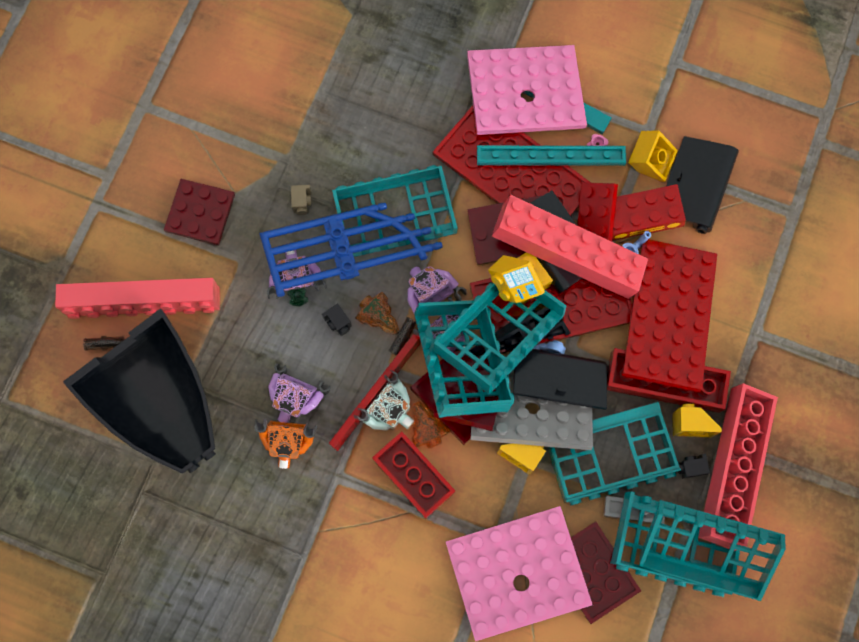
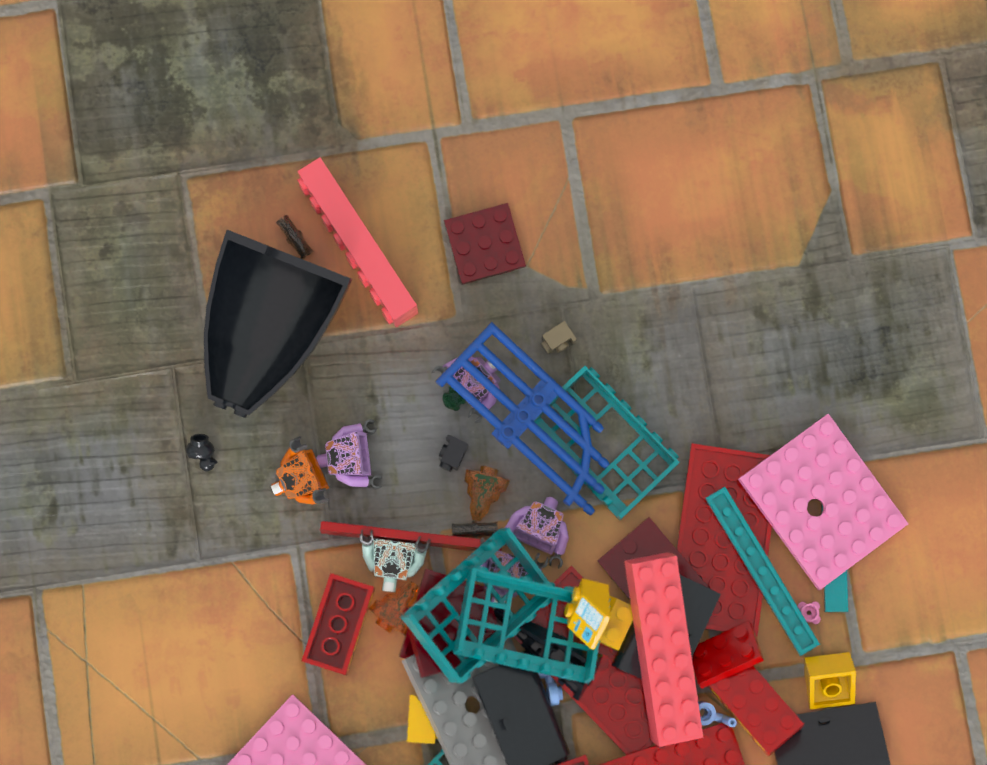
camera: 60 degrees right, 5 degrees up
none -> black animal [186,434,217,471]

